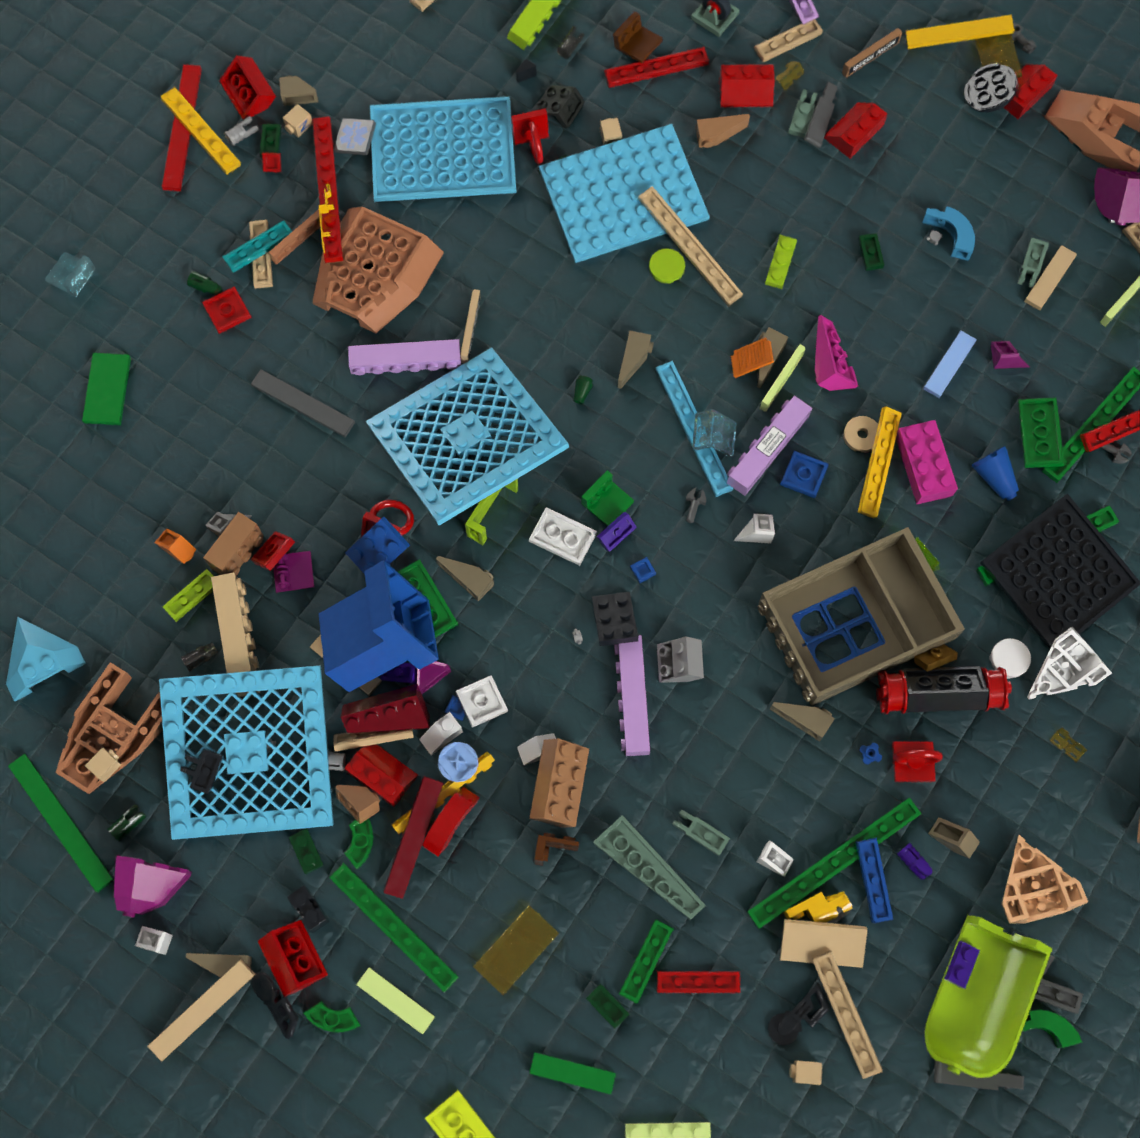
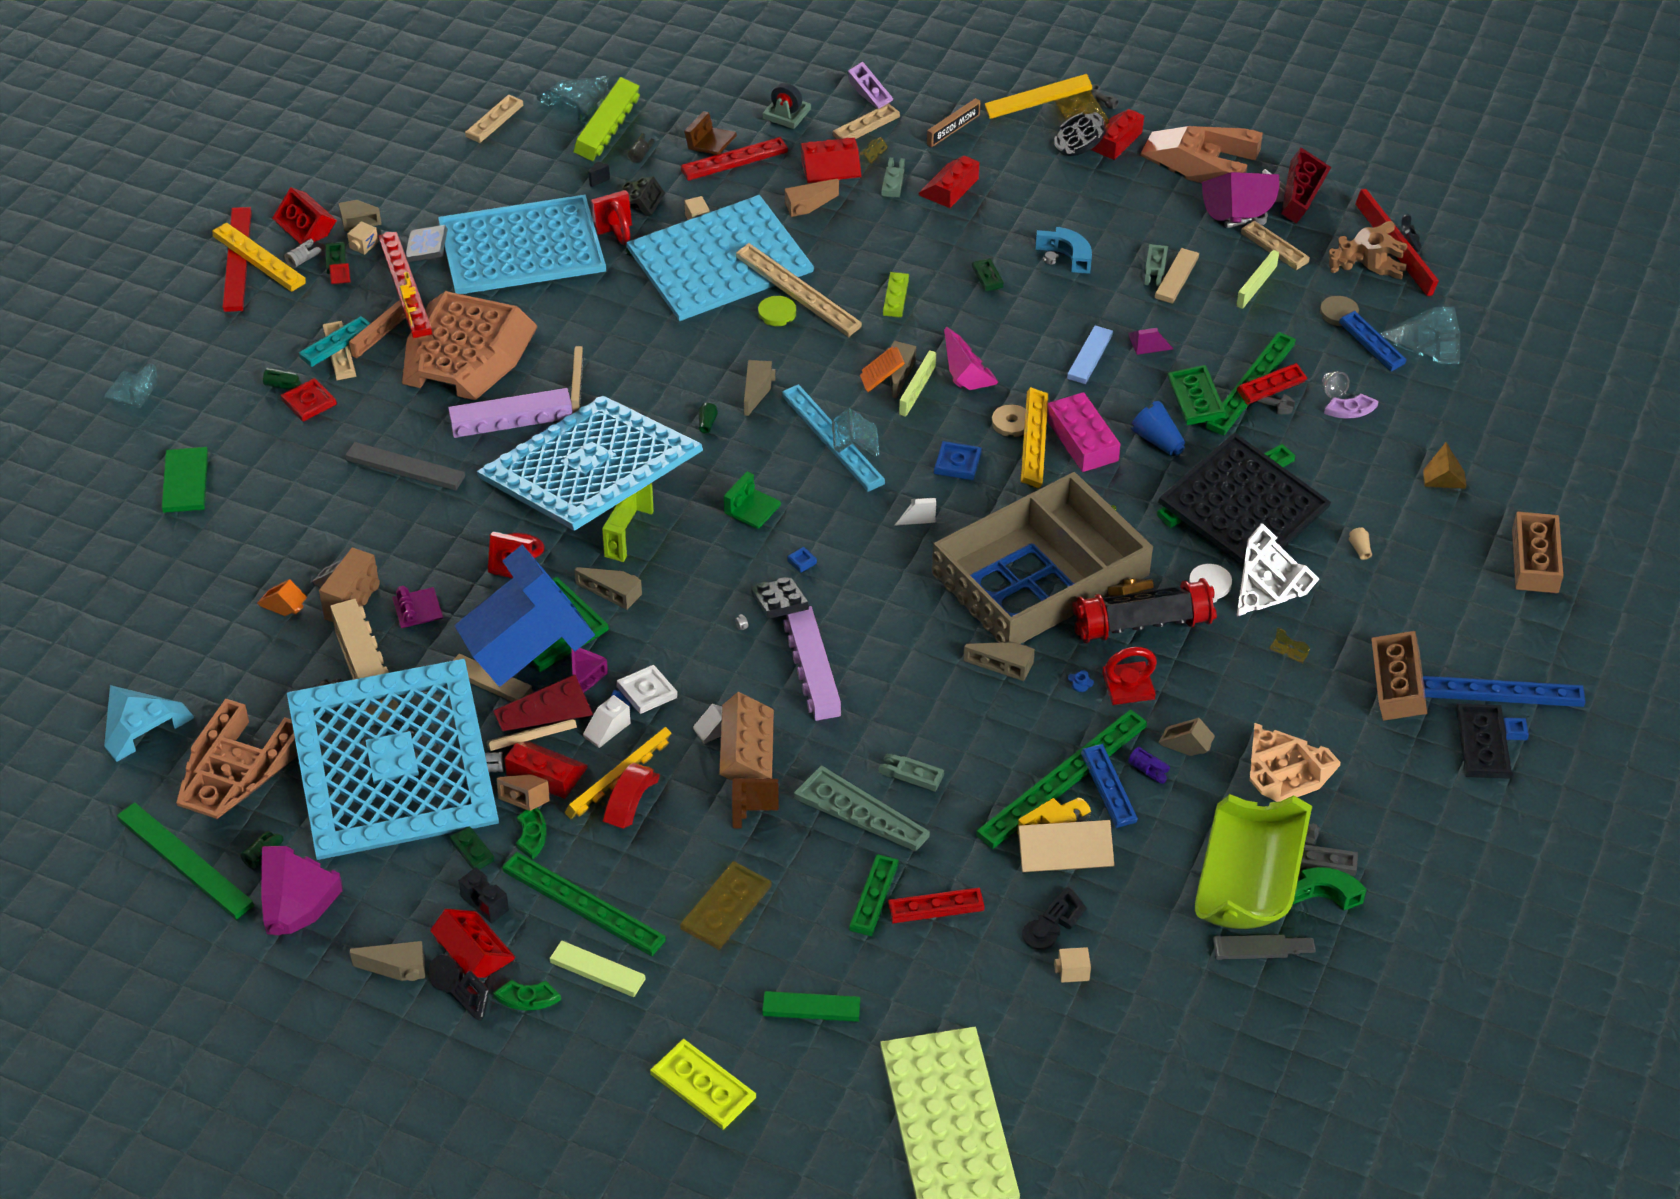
camera: 10 degrees left, 25 degrees down
tan brick [85,748,122,782] -> none
white slope [135,926,173,955] -> none
tan tile [148,959,255,1062] -> none
lime plate [162,569,214,622] -> none
black hinge [180,748,224,794] -> none
red tile [251,531,295,571] -> none
blue plate [345,517,410,574] -> none
dark purple plate [380,663,417,684] -> none
dark red tile [383,776,443,899] -> none
light blue tile [438,742,478,782] -> none
white plate [529,507,597,566] -> none
dark green plate [586,984,630,1029] -> none
dark purple plate [597,512,637,552] -> none
light grey slope [657,636,704,683] -> none
dark grey bar [685,488,706,523] -> none
lavender brick [727,396,812,496] -> none
white slope [757,841,794,877] -> none
dark grey piece [804,81,837,148] -> none
tan tile [812,951,883,1079] -> none
dark purple plate [944,941,980,989] -> none

